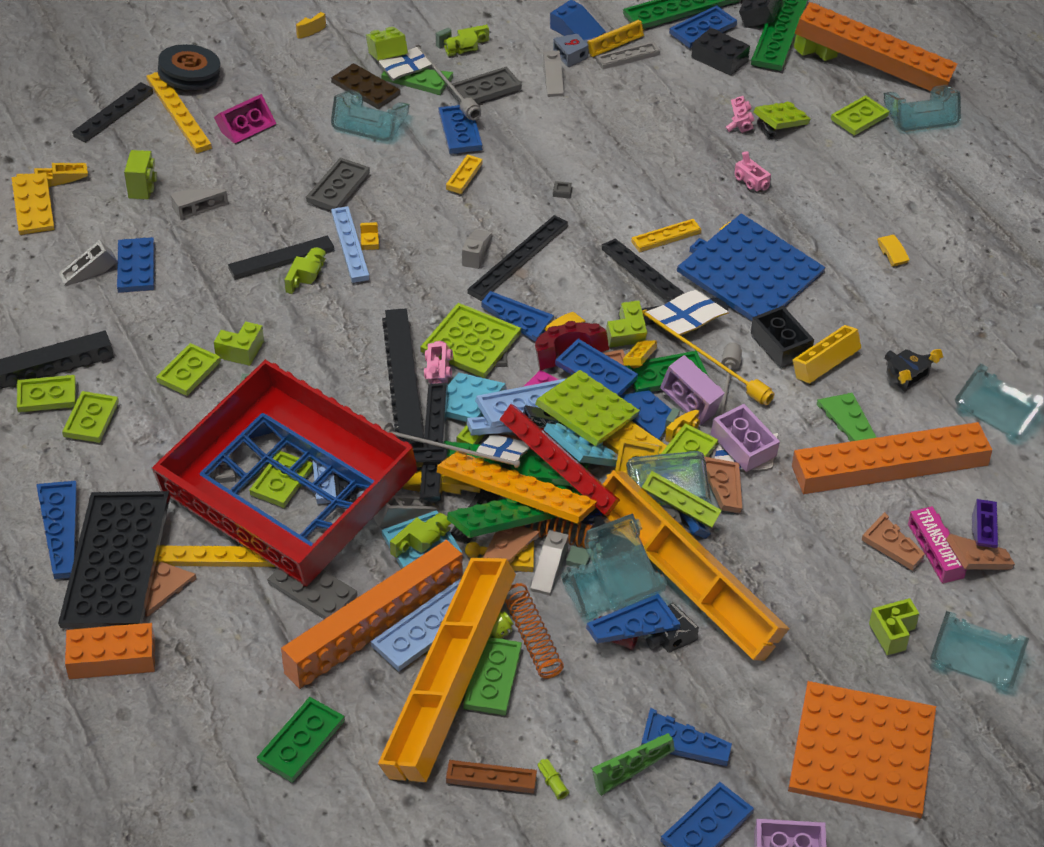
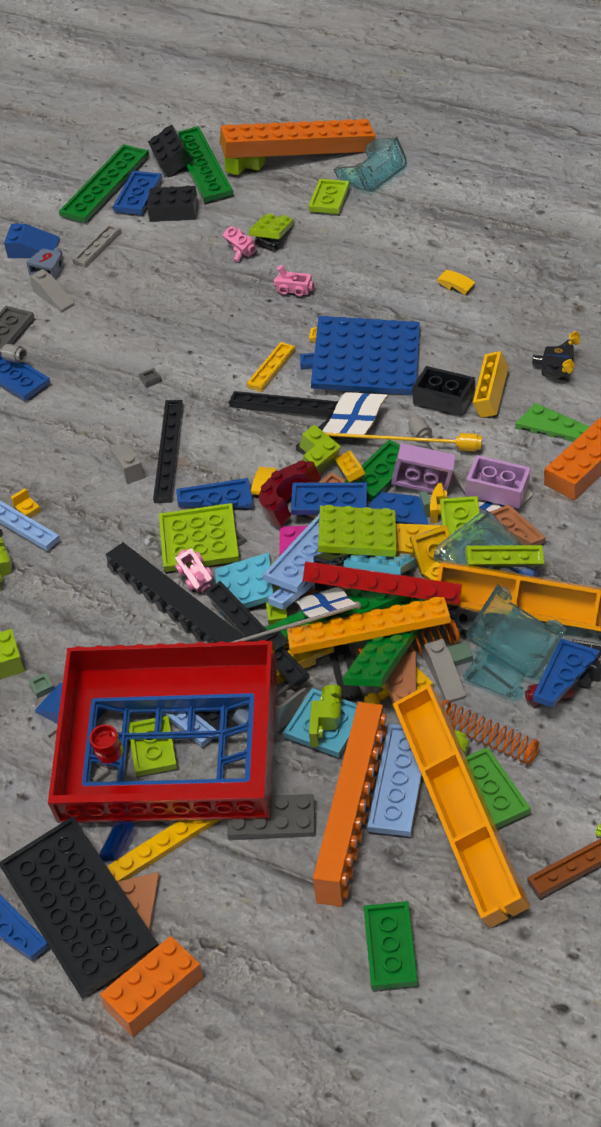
camera: 30 degrees left, 0 degrees up
yellow plate [446,154,483,194] -> none
yellow tile [587,20,644,57] -> none
none -> red wheel [90,724,123,764]
none -> clear blue tile [99,821,134,862]

